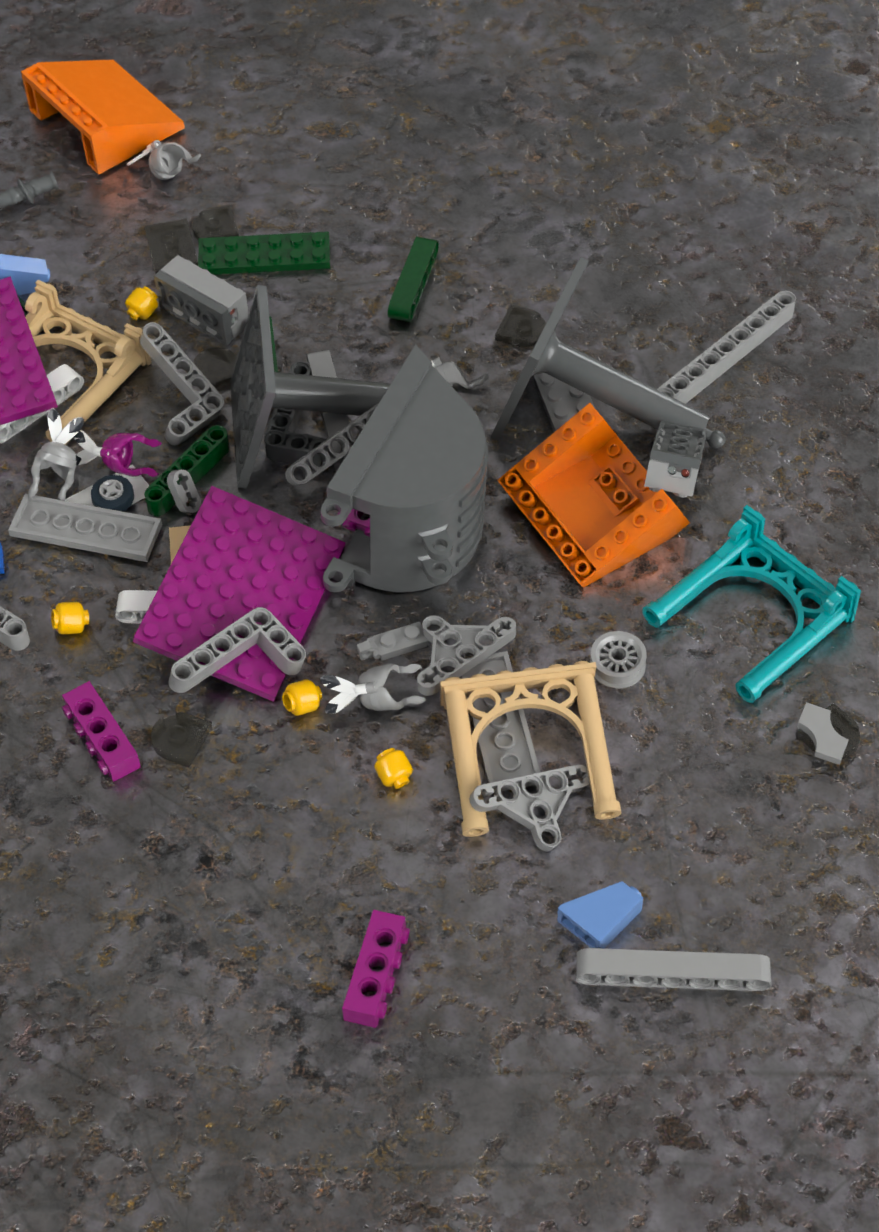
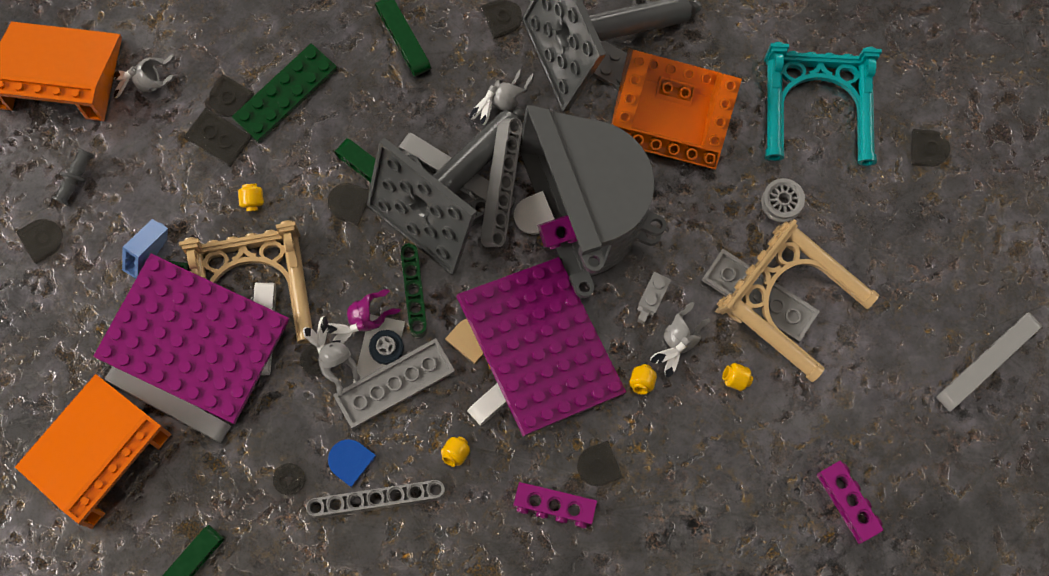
camera: 50 degrees left, 20 degrees up
light grey beam [140,322,224,445] -> none
piece [154,255,249,346] -> none
light grey beam [167,470,201,513] -> none
light grey beam [168,607,306,693] -> none
light grey beam [417,615,516,696] -> none
light grey beam [469,765,589,851] -> none
medium blue slope [557,881,643,949] -> none
piece [644,421,708,497] -> none
light grey tile [797,702,849,765] -> none

